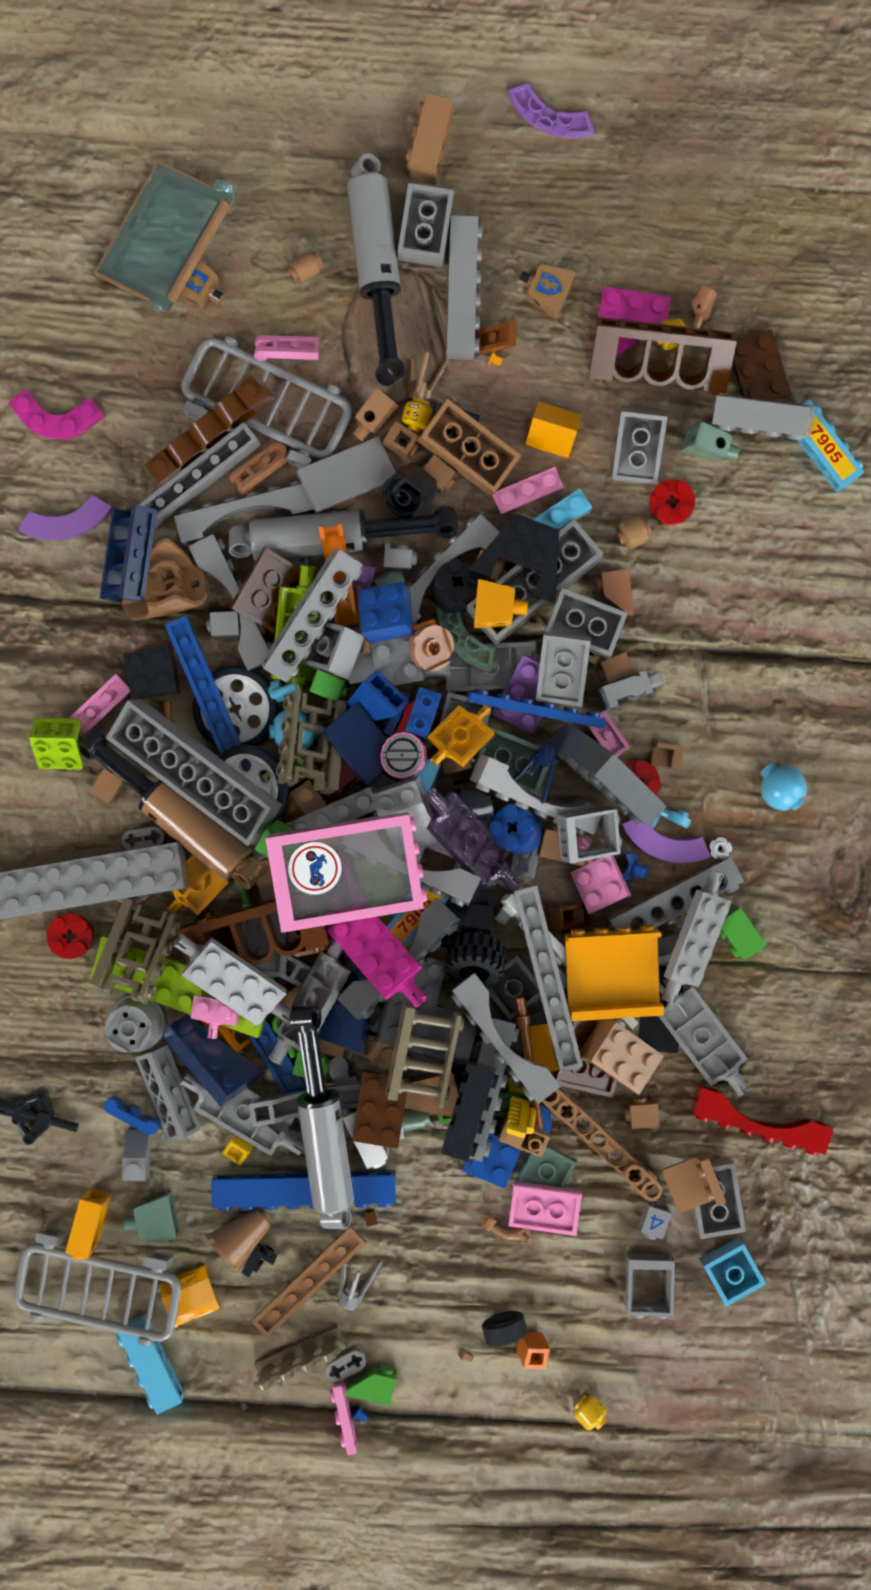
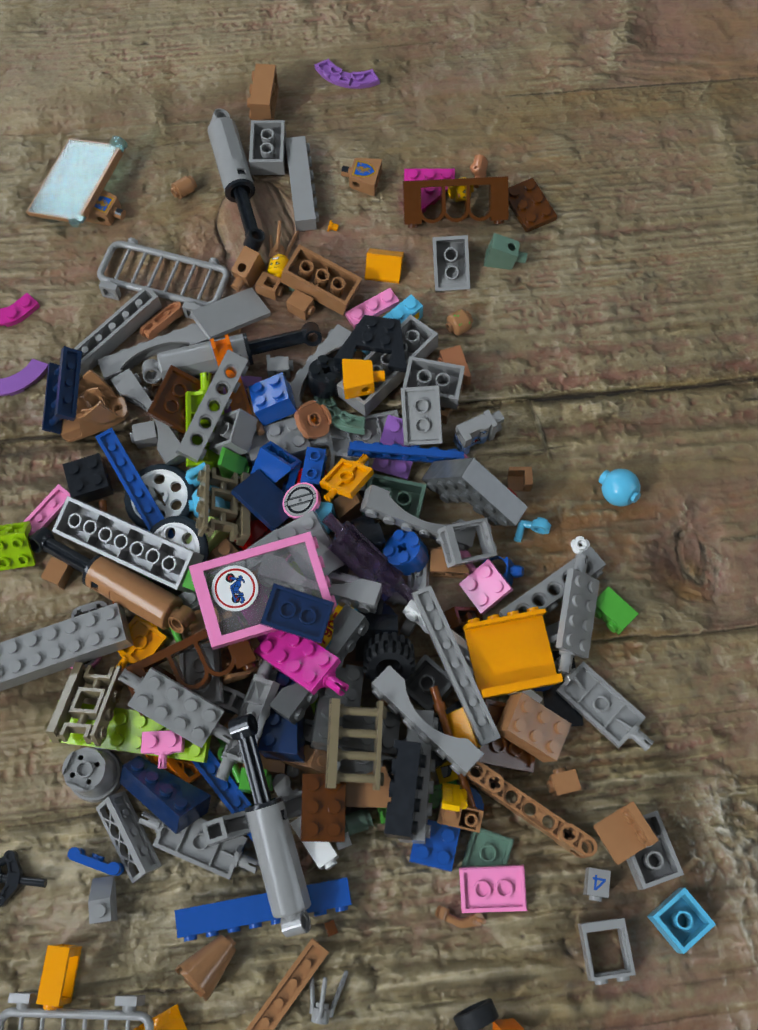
camera: 10 degrees left, 20 degrees down
red plate [47,913,94,959] -> none
sand green torso [123,1191,180,1241] -> none
reddish brown fence [144,375,276,484] -> none
yellow slope [222,1134,254,1166] -> none
black bracket [241,1243,277,1277] -> none
bright pink plate [254,335,319,361] -> none
black brick [382,463,437,518] -> none
dark orange plate [476,321,516,354] -> none
dark blue plant [513,743,559,804] -> none
medium nougat brick [596,652,634,685] -> none
medium lavender tile [621,818,711,863] -> none
red plate [649,479,695,526] -> none
red arch [690,1084,834,1156] -> none
light grey brick [712,395,816,440] -> none
brick [797,399,865,493] -> none
none -> dark blue tile [260,583,334,644]

